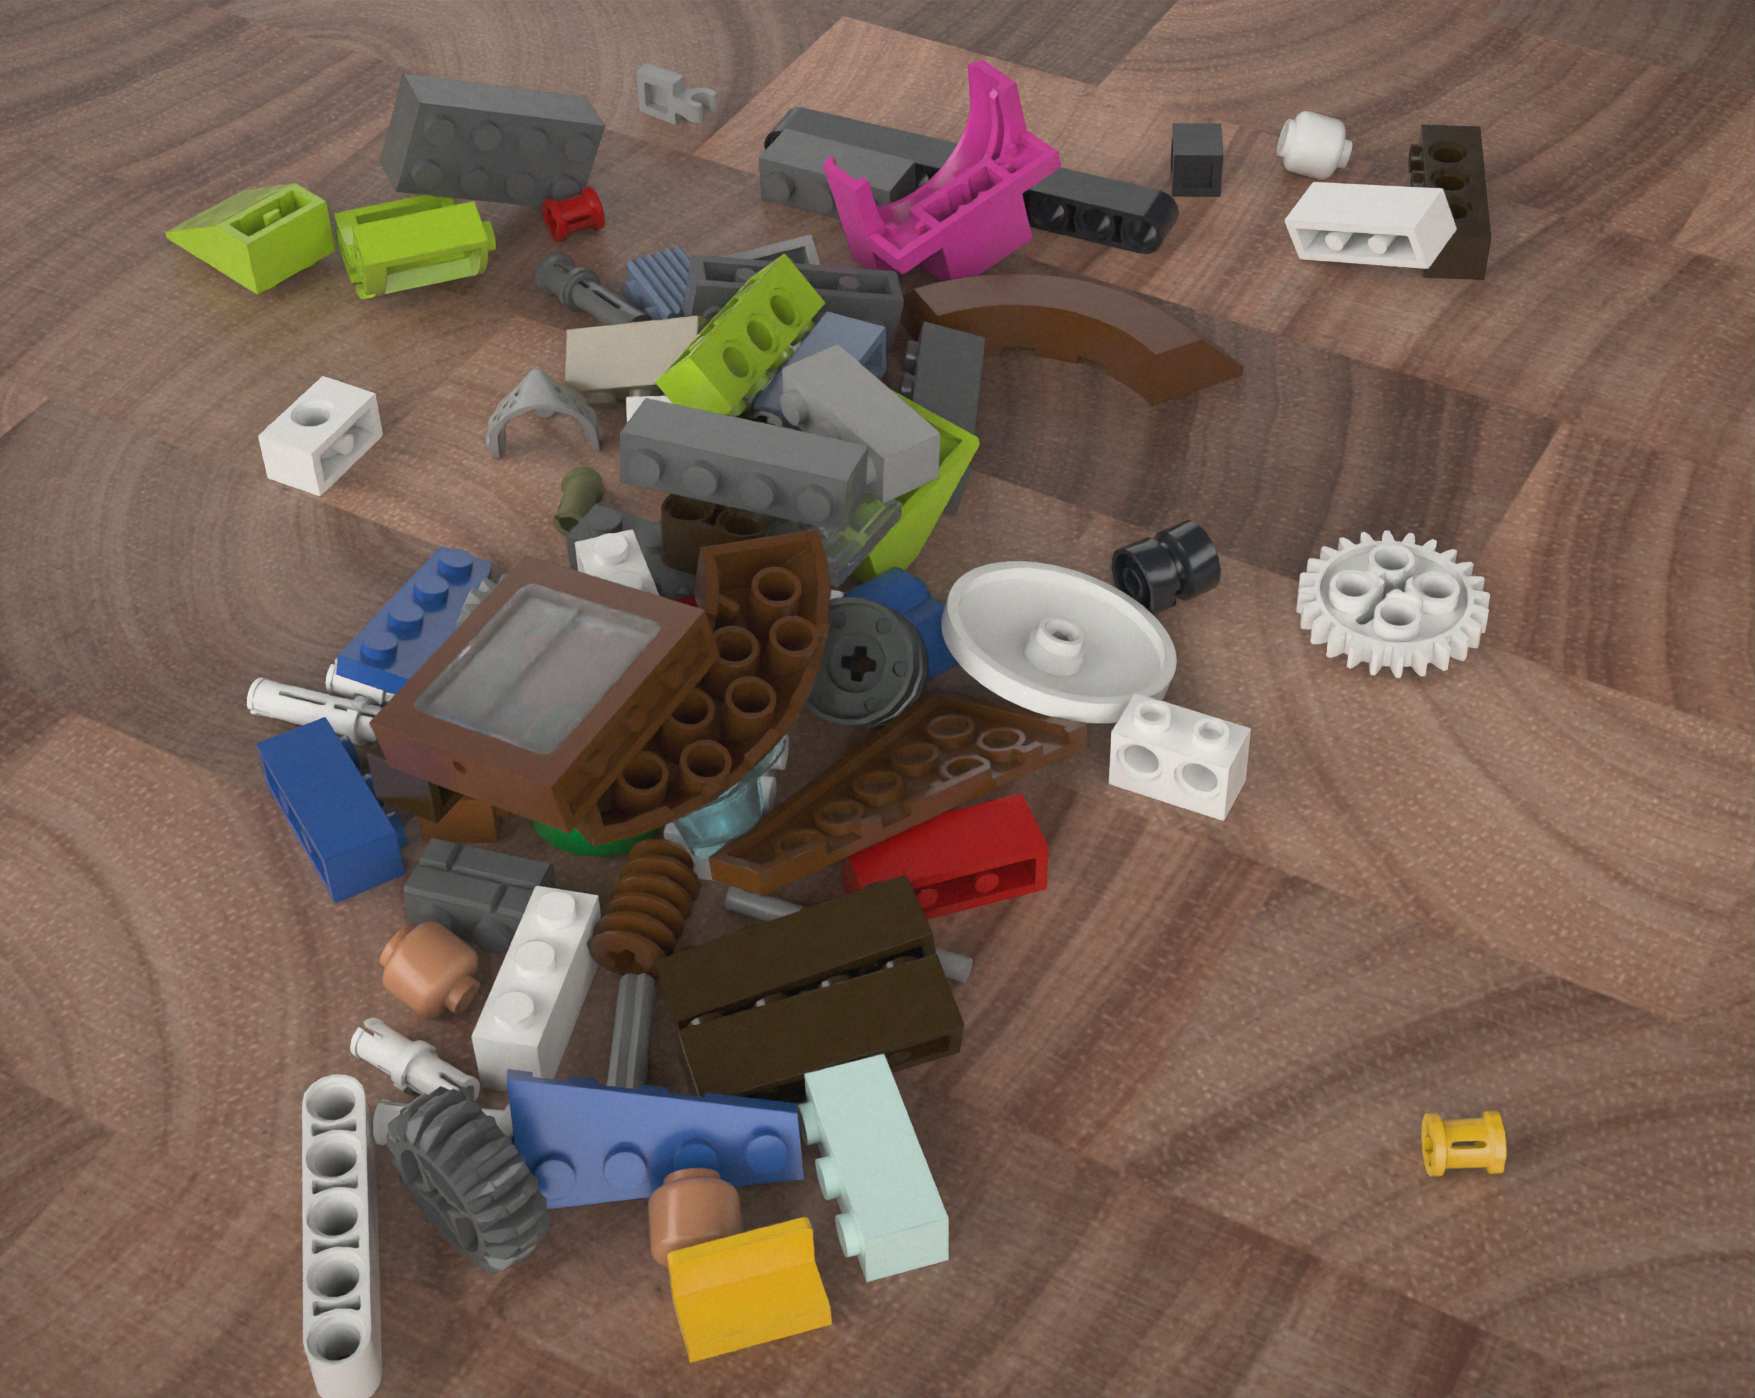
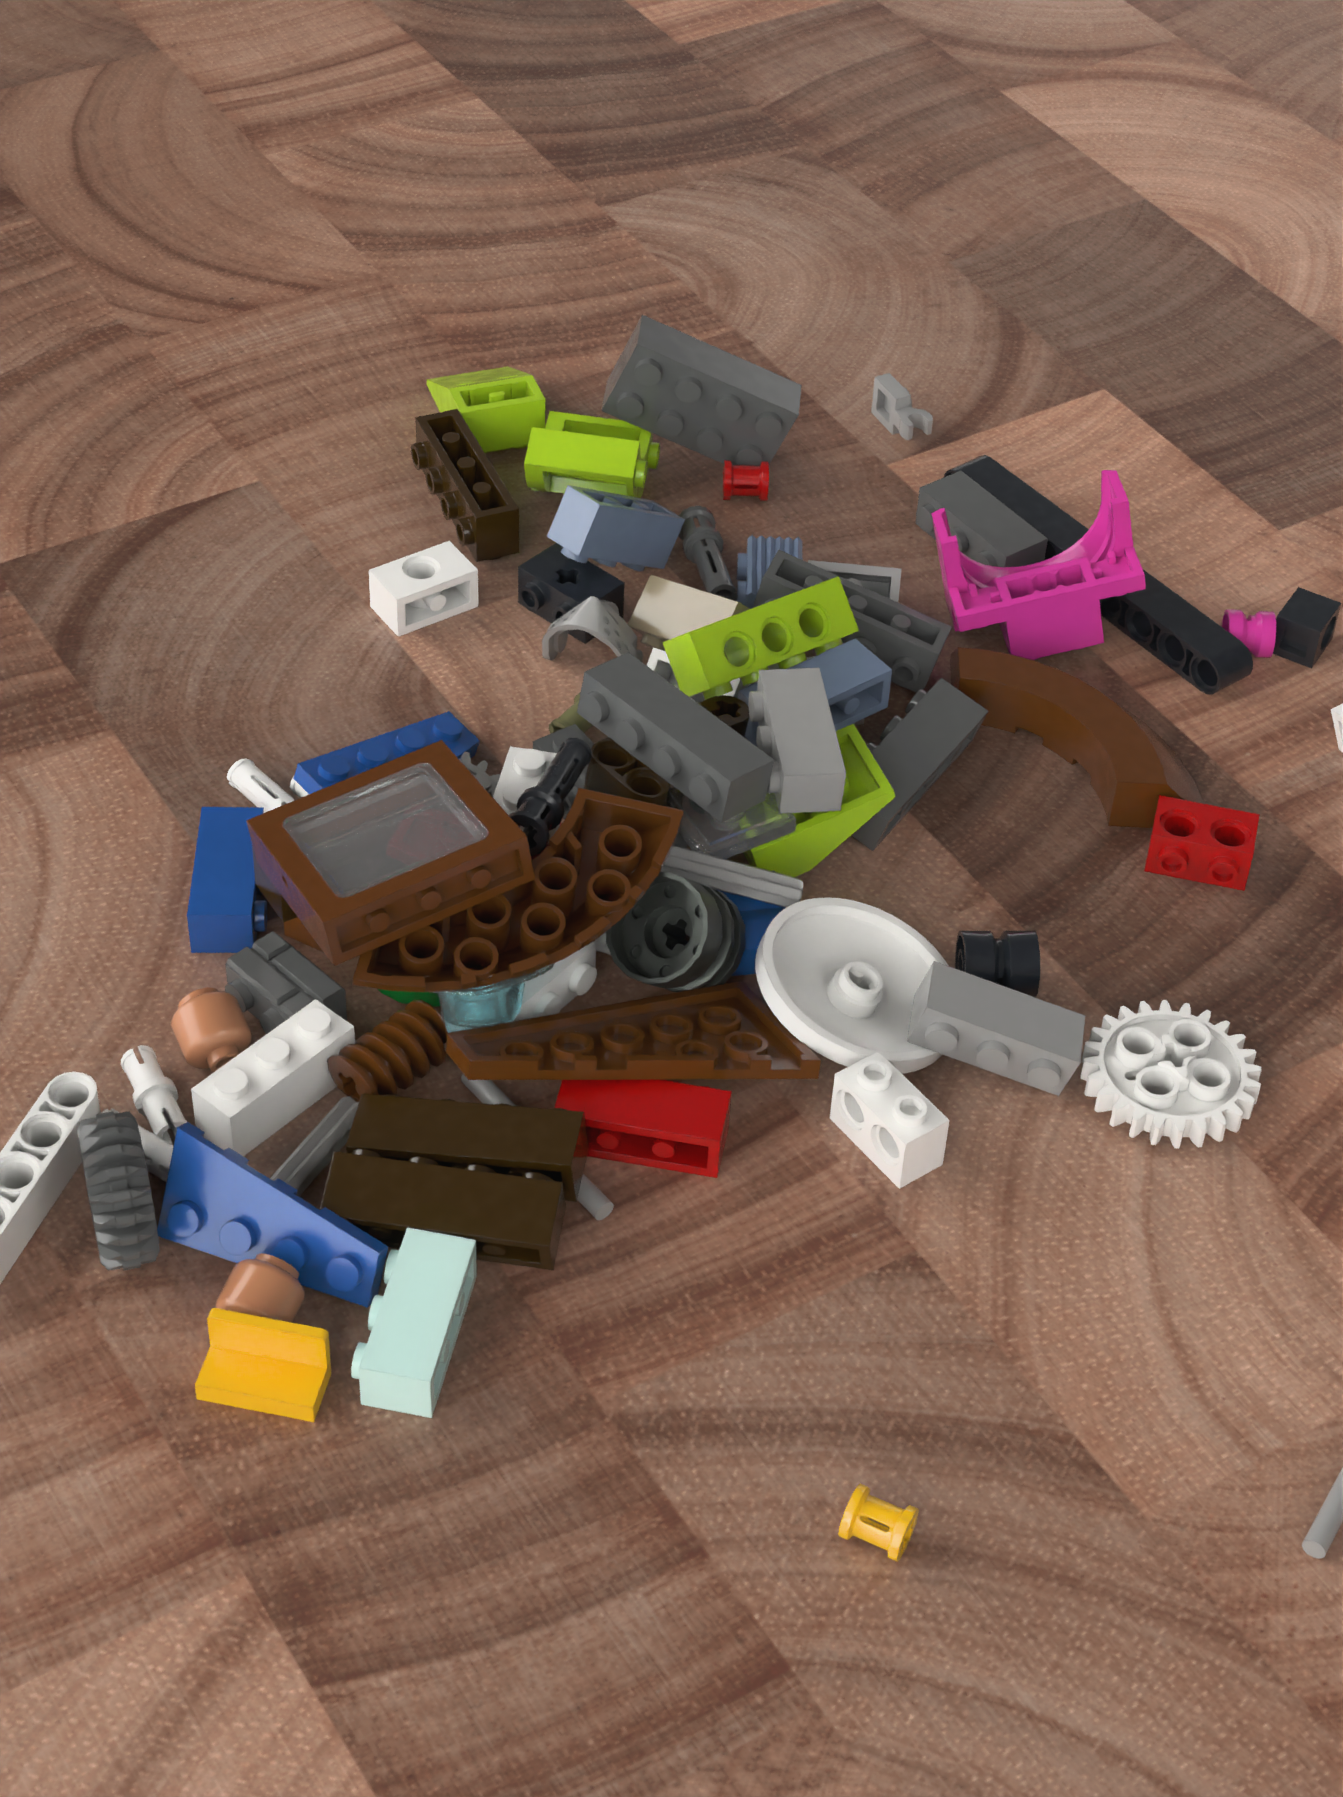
camera: 25 degrees right, 0 degrees up
none -> dark brown brick [411,409,519,562]
none -> black pin [509,738,592,856]
none -> black brick [518,543,625,644]
none -> sand blue brick [547,485,685,572]
none -> light grey axle [660,846,803,908]
none -> light grey brick [907,961,1085,1096]
none -> red brick [1144,795,1260,891]
none -> dark pink wheel [1221,609,1276,658]

